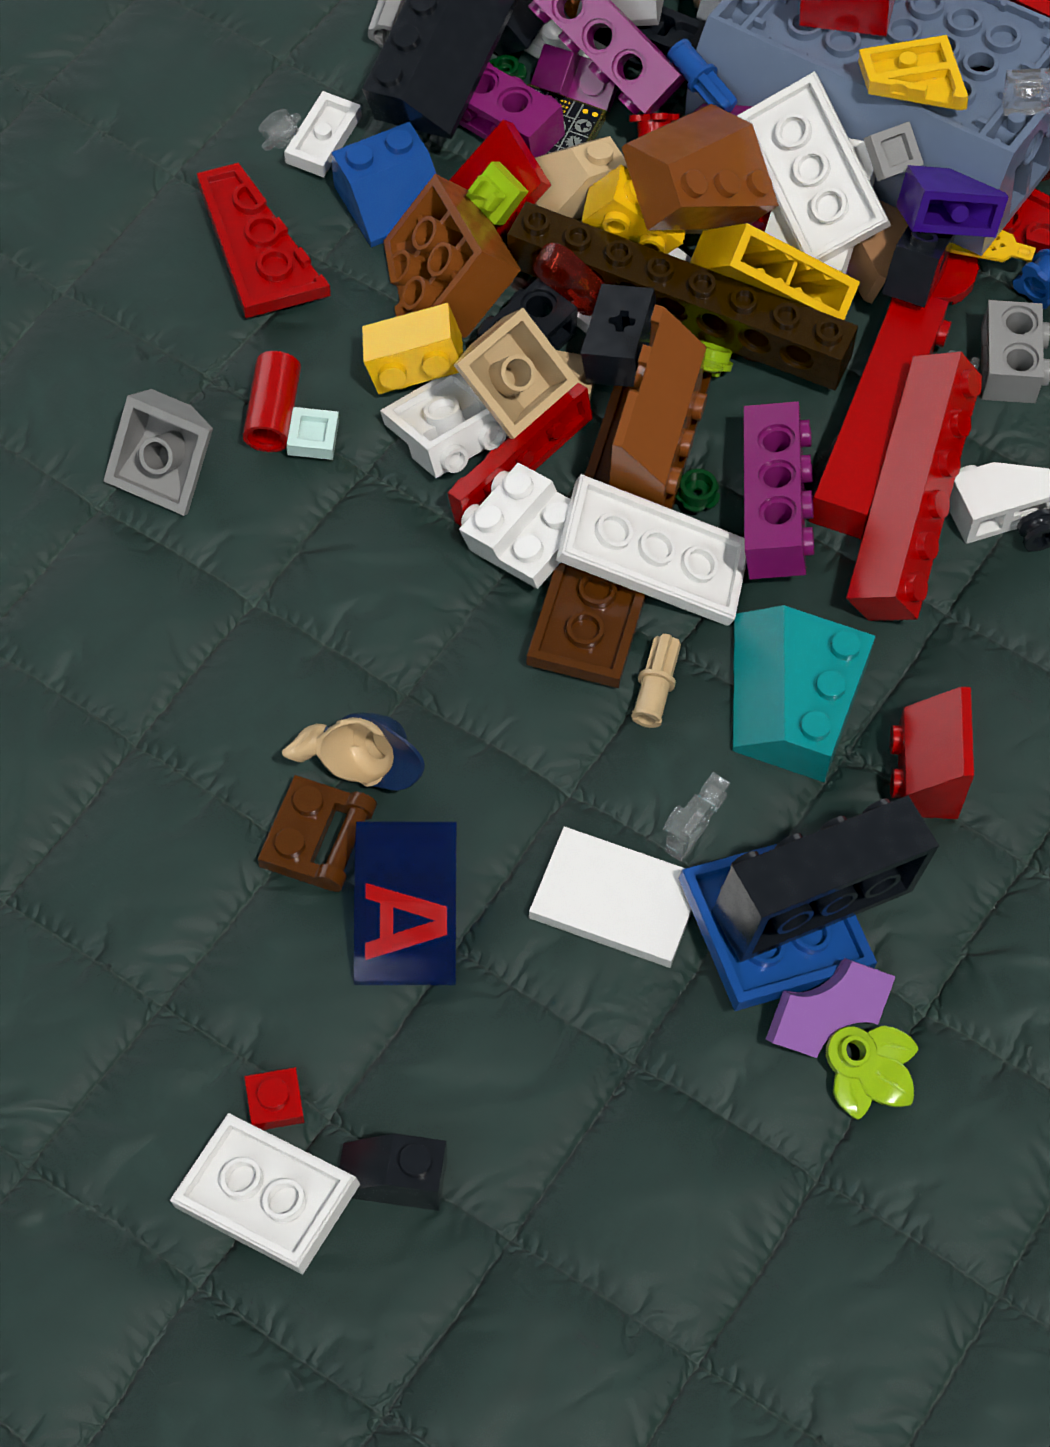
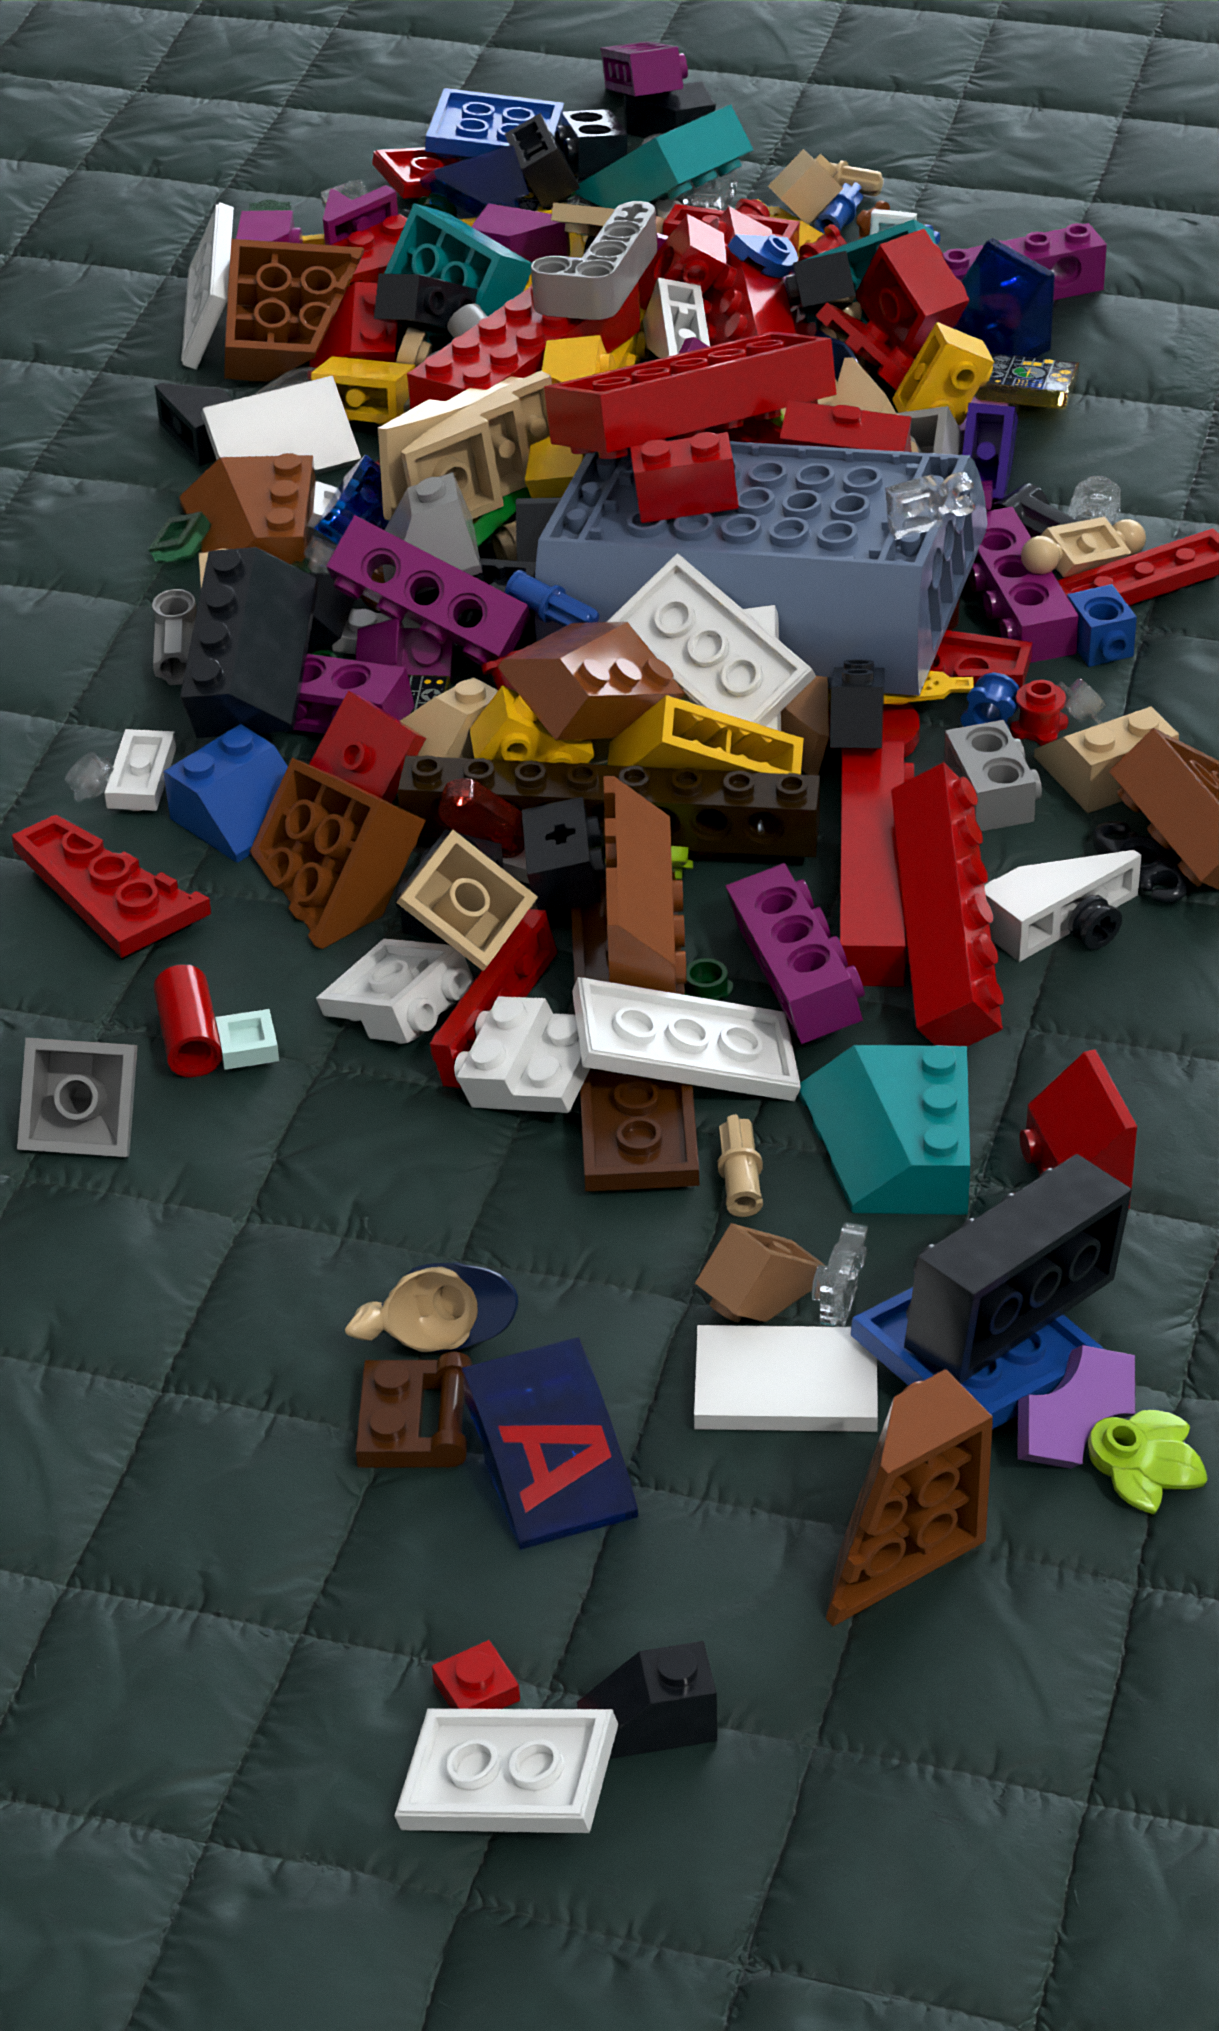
camera: 15 degrees left, 20 degrees down
yellow brick [362,303,463,395] -> none
lime tile [466,162,529,225] -> none
yellow wing [858,35,968,110] -> none
light grey plate [863,121,924,181] -> none
dark purple slope [896,165,1009,238] -> none
none -> medium nougat slope [695,1223,832,1322]
none -> dark orange wedge [826,1369,993,1626]

